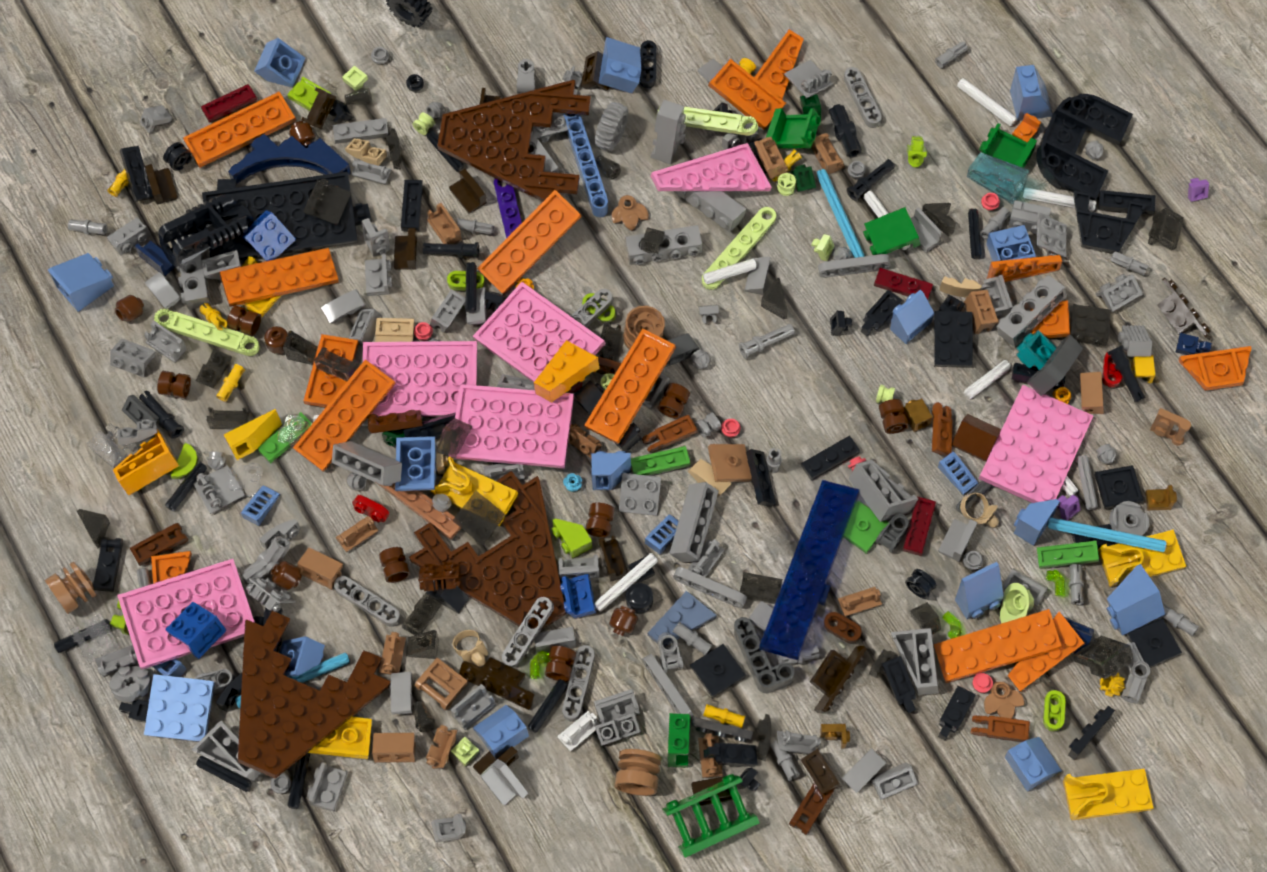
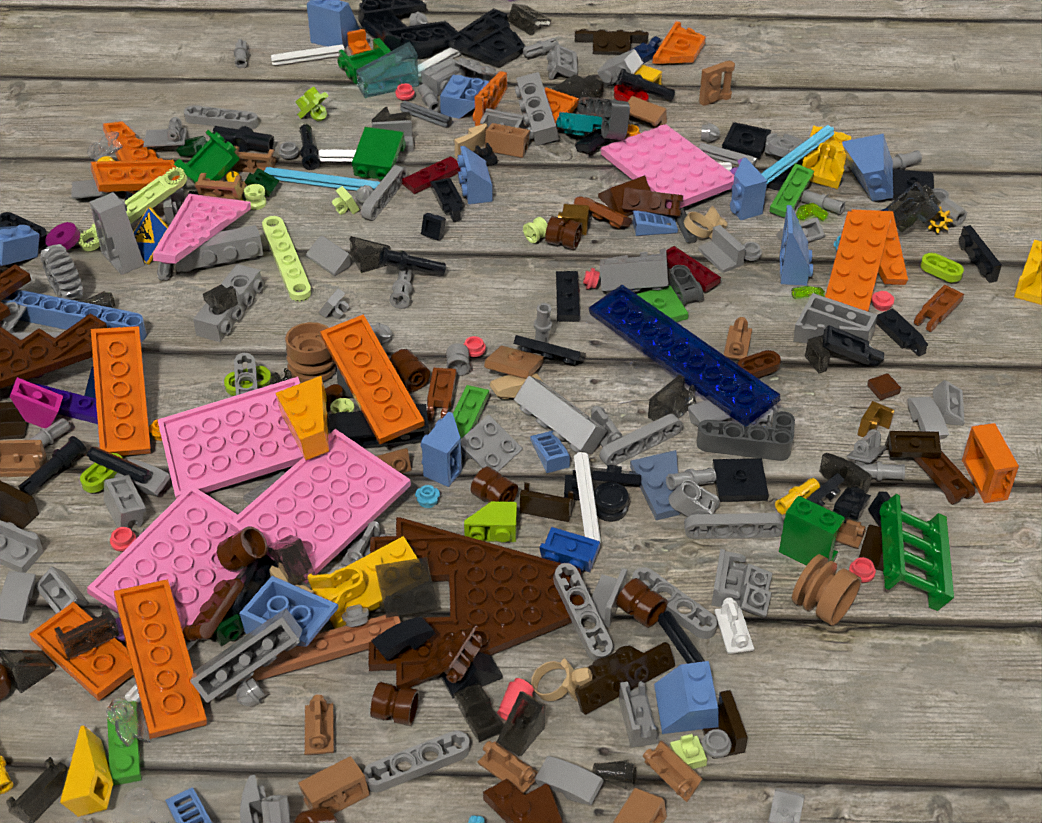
camera: 60 degrees left, 20 degrees down
red plate [352,495,390,523] -> none
tan plate [375,318,415,342] -> none
medium nougat plate [414,658,468,710] -> none
light grey panel [480,759,528,805] -> none
black tile [484,291,508,311] -> none
clear neon green arm [530,651,550,679] -> none
light grey hinge [558,555,599,581] -> none
reddish brown head [609,606,638,637] -> none
medium nougat plate [612,195,648,231] -> none
white axle [703,259,757,284] -> none
dark brown bracket [810,645,867,713] -> none
black wheel [905,569,937,599] -> none
clear smoke bracket [910,602,941,634] -> none
black plate [934,311,973,368] -> none
white axle [964,360,1011,399] -> none
medium nougat plate [984,682,1024,718] -> none
yellowish green piece [1000,583,1034,624] -> none
medium blue slope [1005,737,1062,792] -> none
pearl gold bracket [1145,485,1177,511] -> none
none -> dark pink slope [10,377,63,429]
none -> magenta piece [45,222,80,251]
none -> clear plate [87,132,123,162]
none -> piece [133,206,168,265]
none -> reddish brown wheel [217,526,267,572]
none -> black slope [371,616,436,662]
none -> black pin [379,246,446,276]
none -> coral cone [497,678,534,722]
none -> black plate [590,465,641,485]
none -> reddish brown plate [622,188,684,217]
none -> light grey plate [702,729,731,758]
none -> coral plate [849,557,876,582]
none -> reddish brown tile [867,373,901,400]
none -> orange window [962,423,1019,504]

